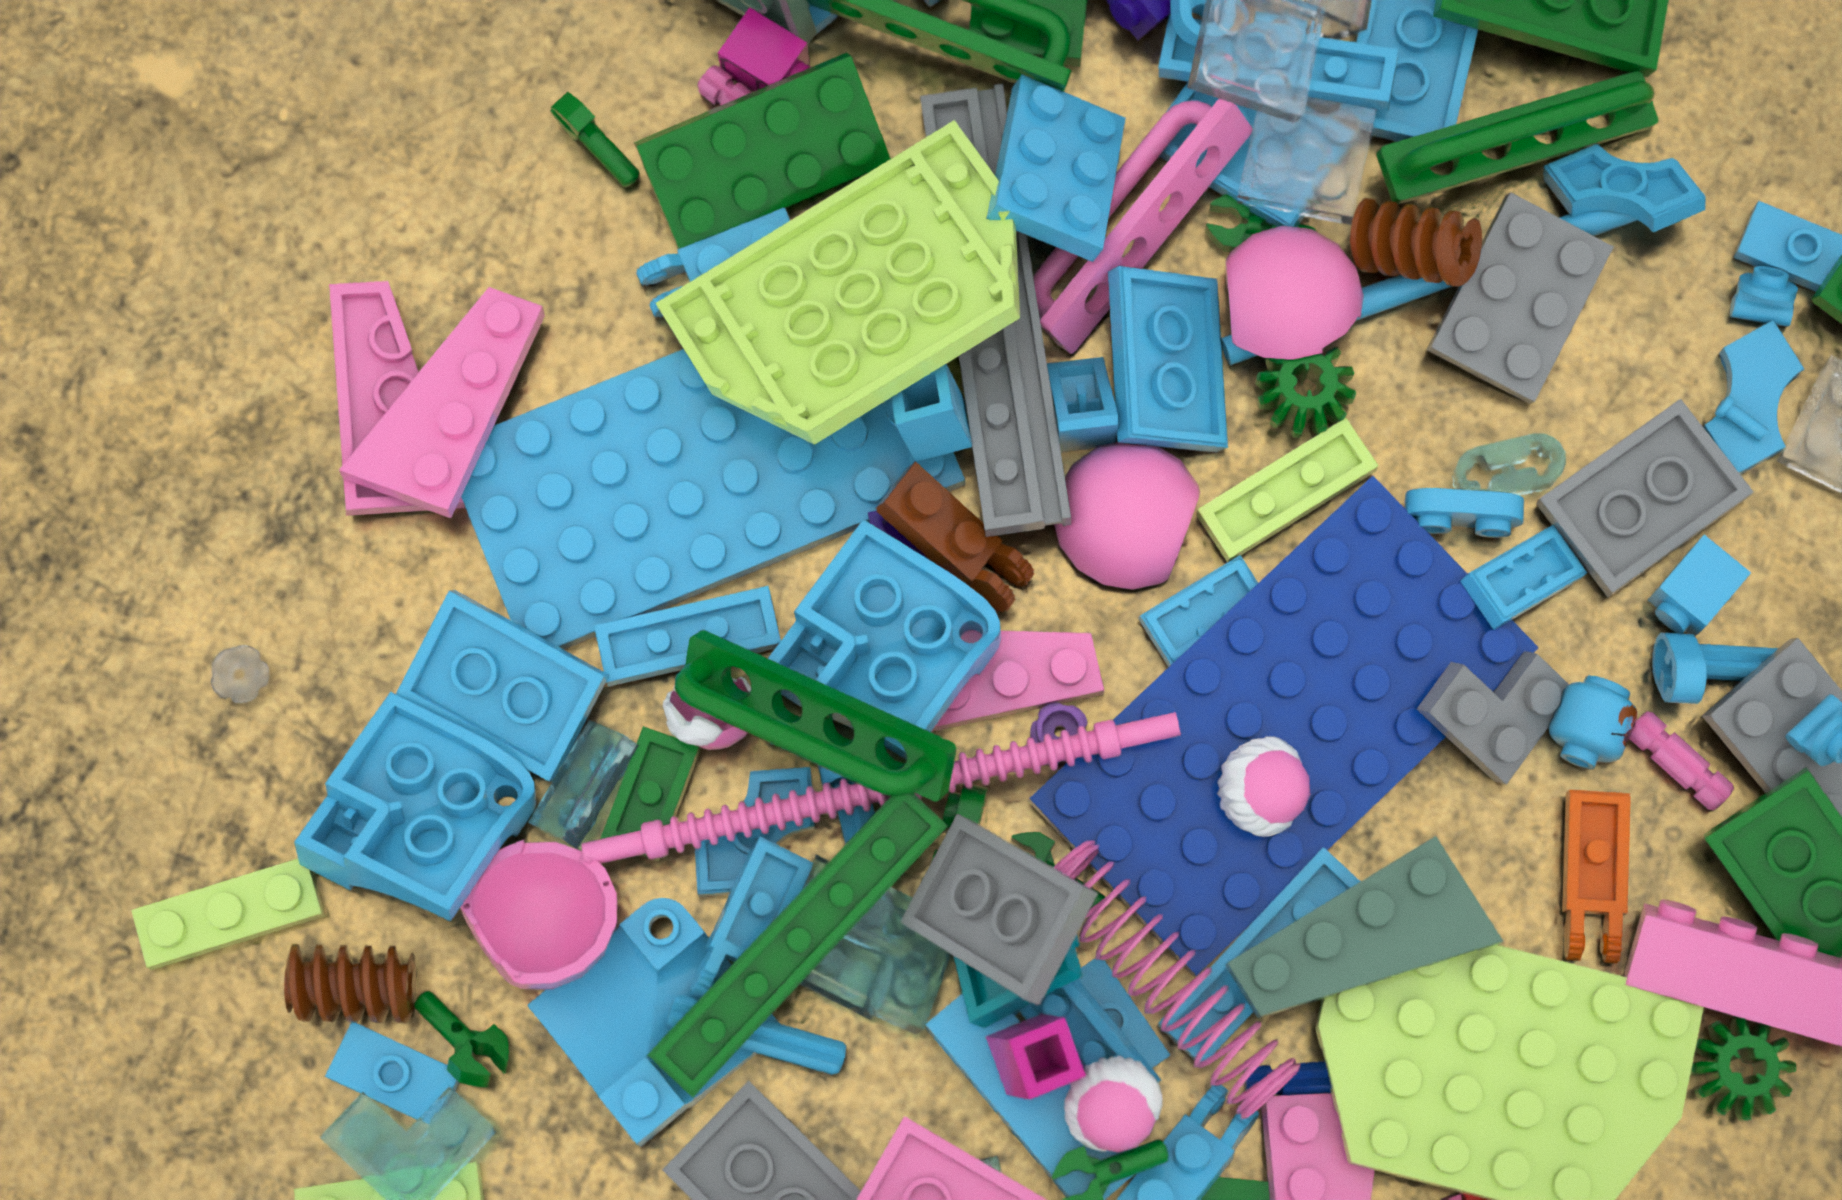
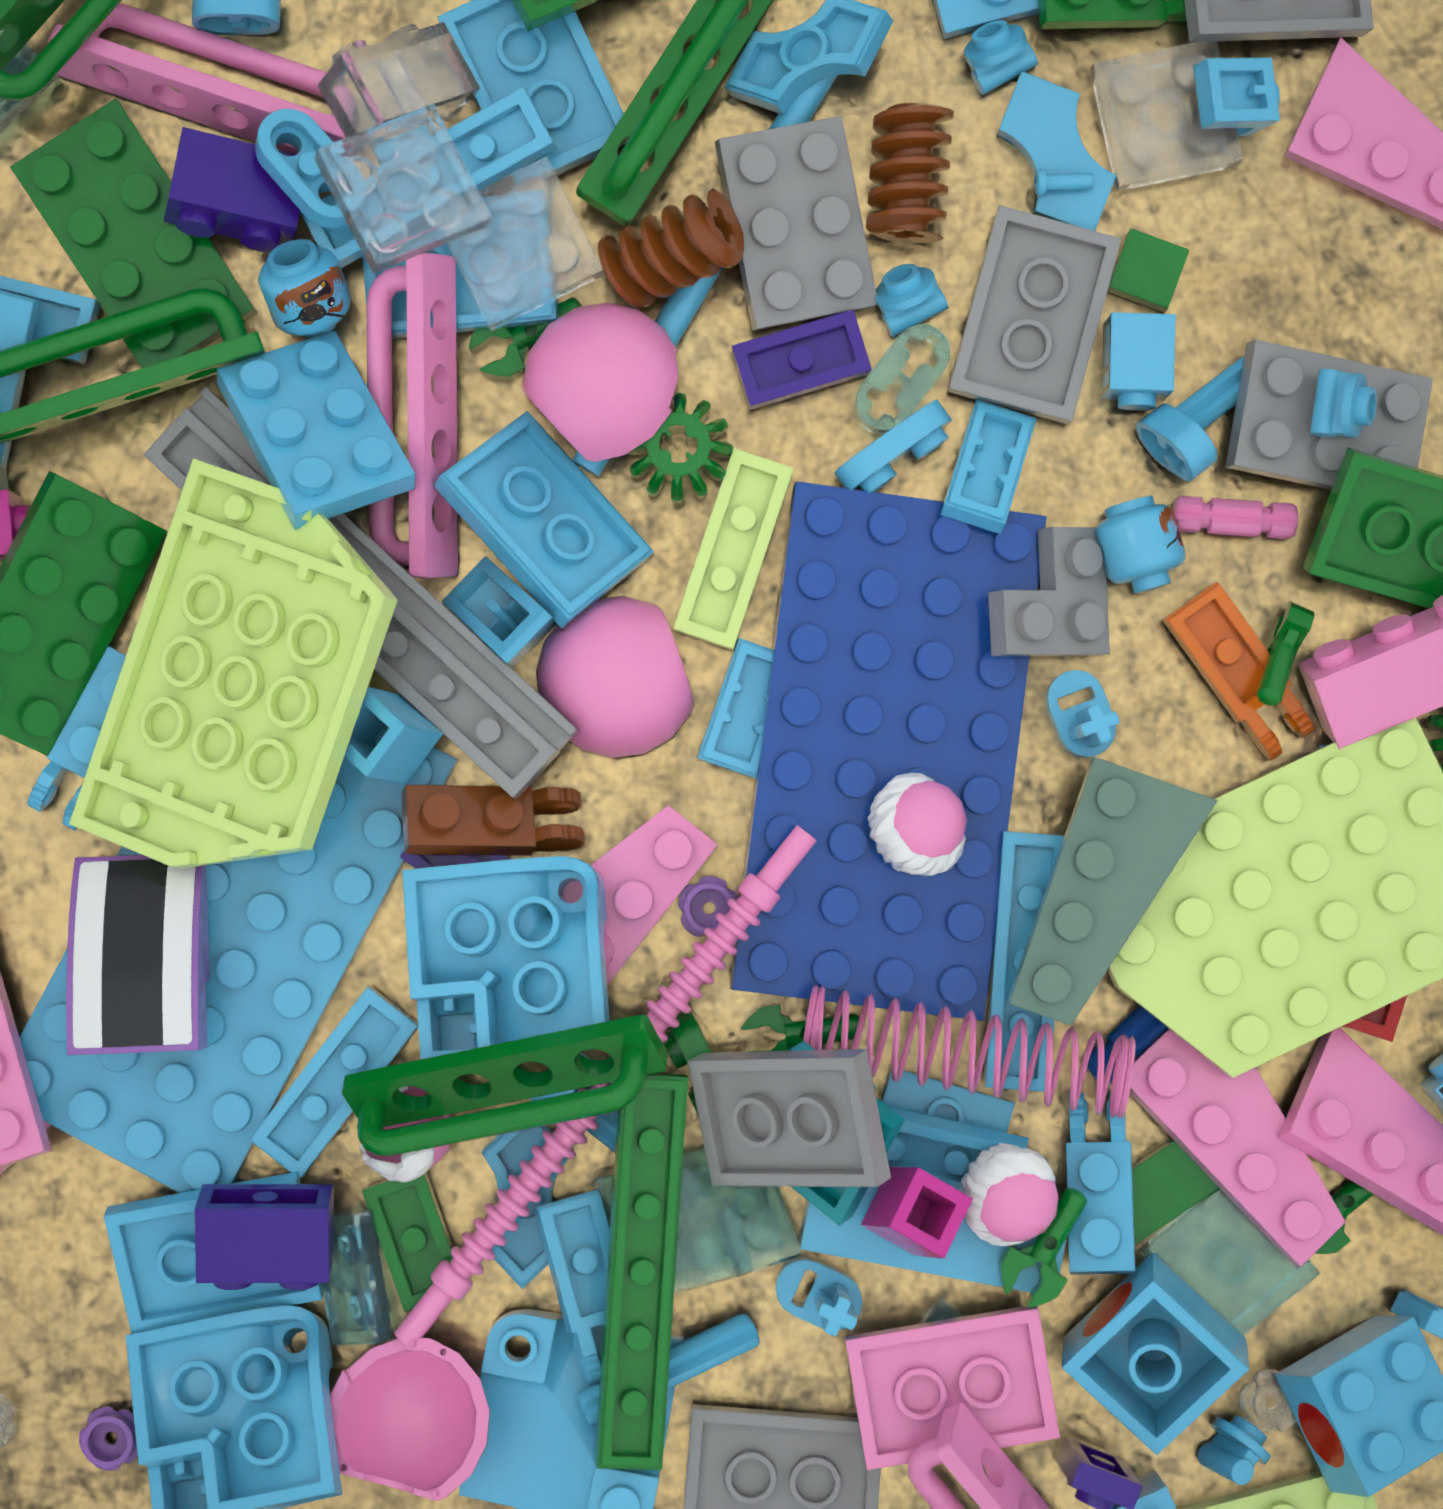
camera: 50 degrees left, 10 degrees up
none -> slope [66,855,210,1055]
none -> medium lavender plate [79,1406,138,1471]
none -> dark purple brick [195,1184,334,1290]
none -> medium azure head [258,239,351,338]
none -> dark purple plate [731,309,872,410]
none -> medium azure piece [775,1255,862,1336]
none -> dark orange piece [866,103,954,243]
none -> medium azure plate [875,264,949,337]
none -> medium azure piece [1044,670,1120,758]
none -> green tile [1107,228,1190,313]
none -> green bar [1257,601,1314,706]

